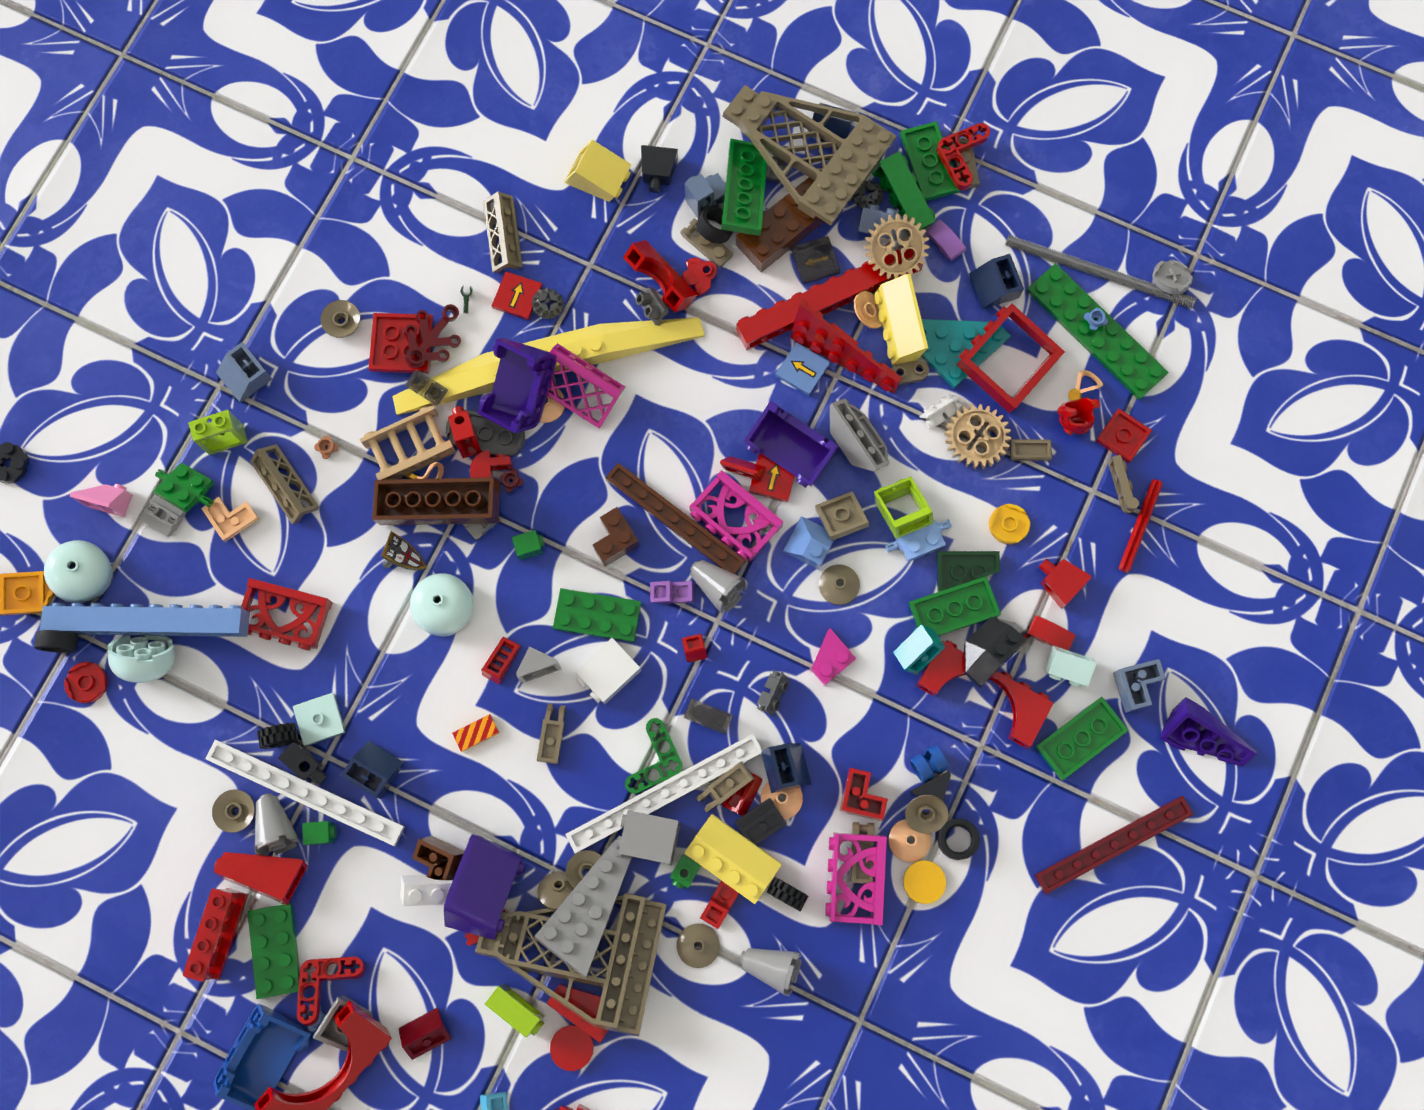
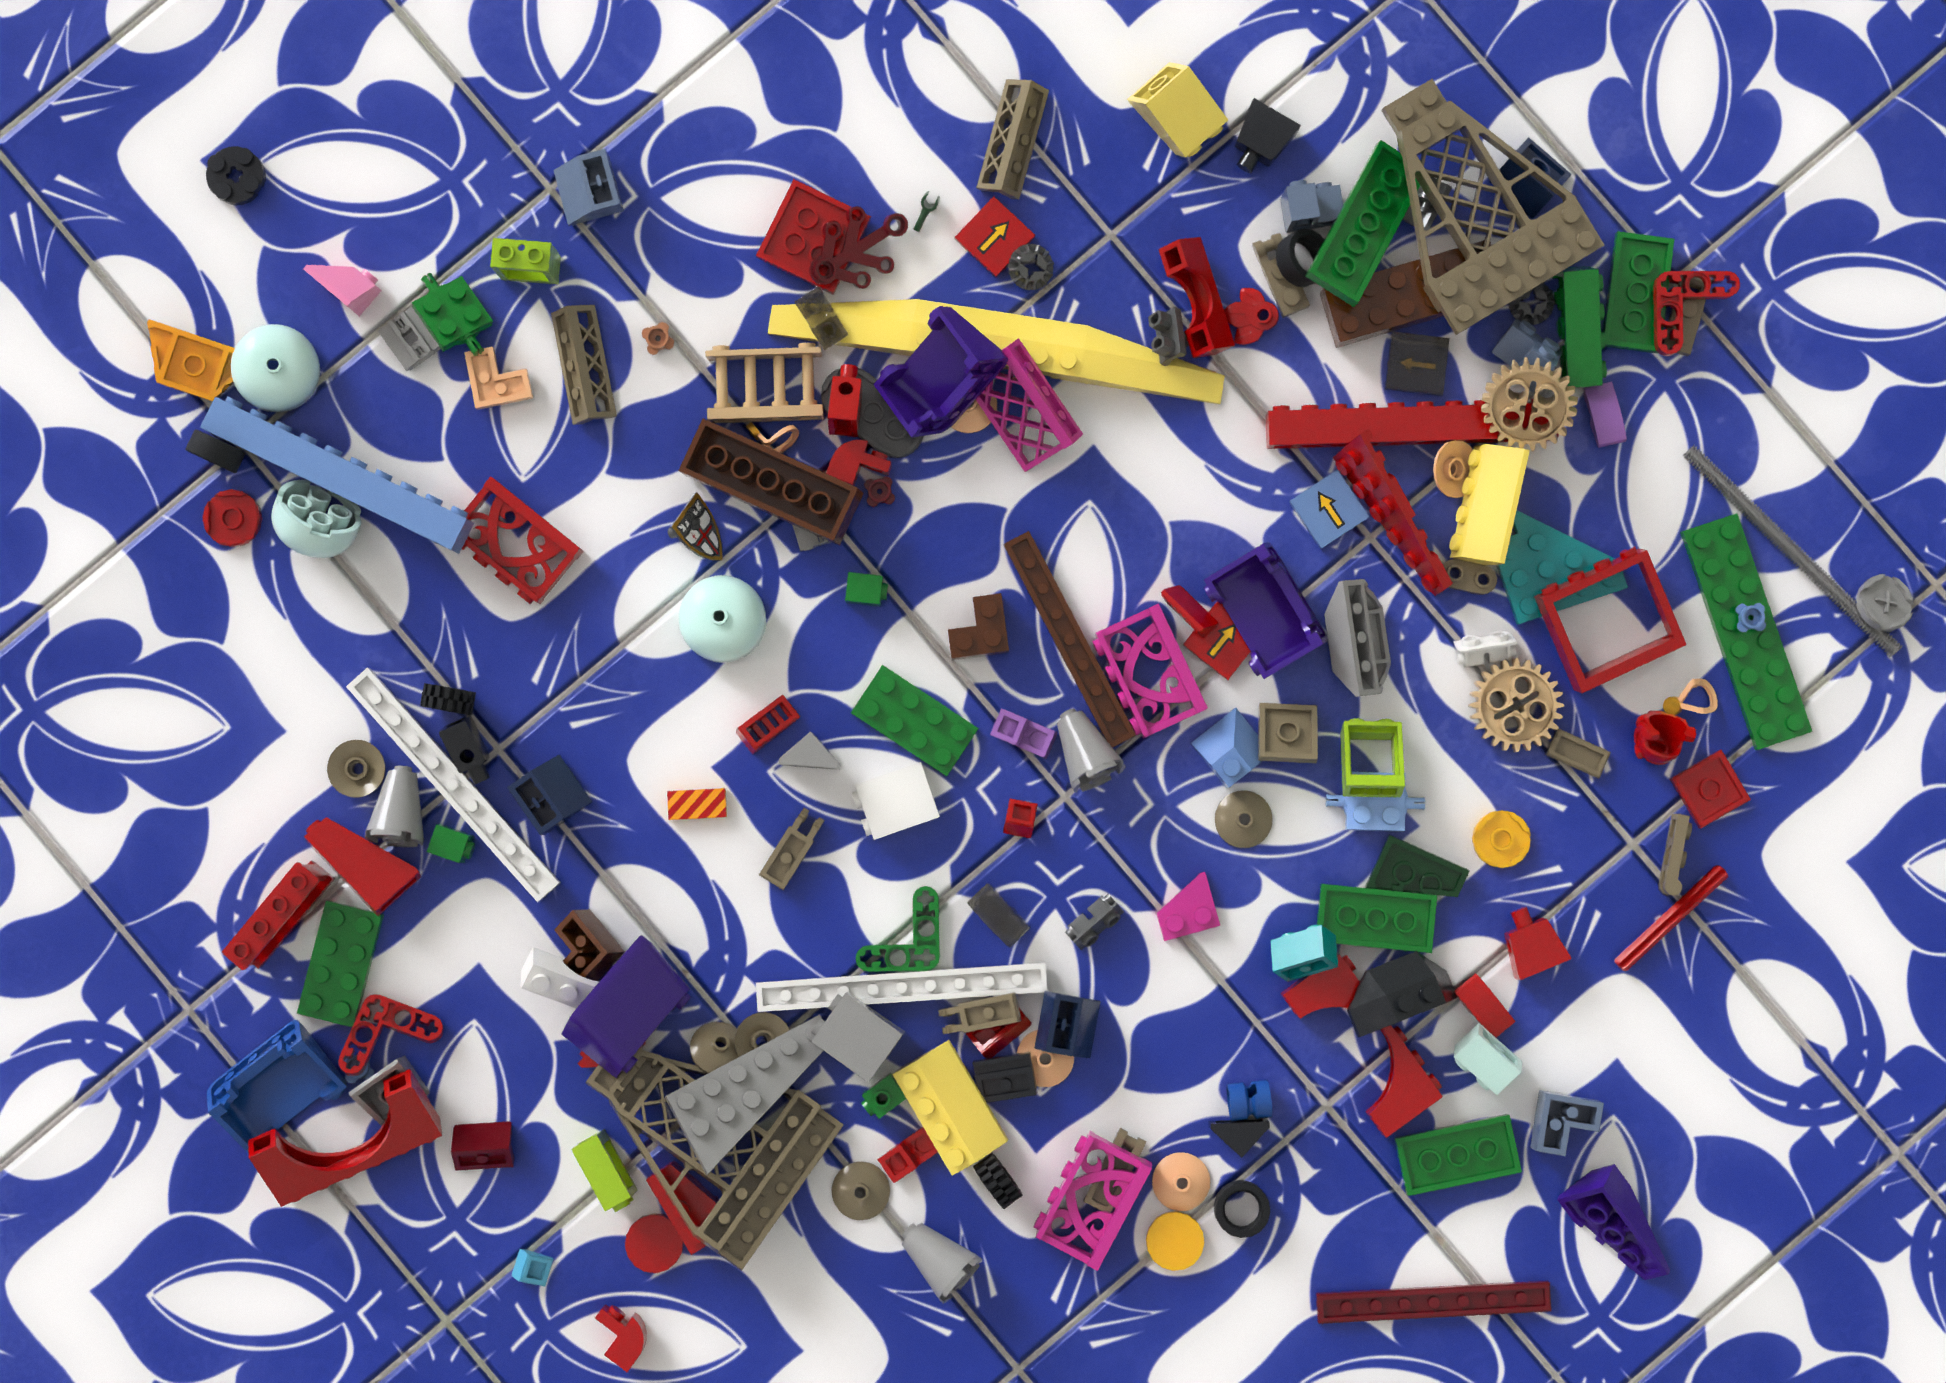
camera: 25 degrees right, 10 degrees up
light aqua plate [293,693,346,746] -> none
dark tan dish [321,300,361,338] -> none
red brick [839,768,888,821] -> none
dark tan dish [905,795,948,834] -> none
dark blue slope [969,254,1024,309] -> none

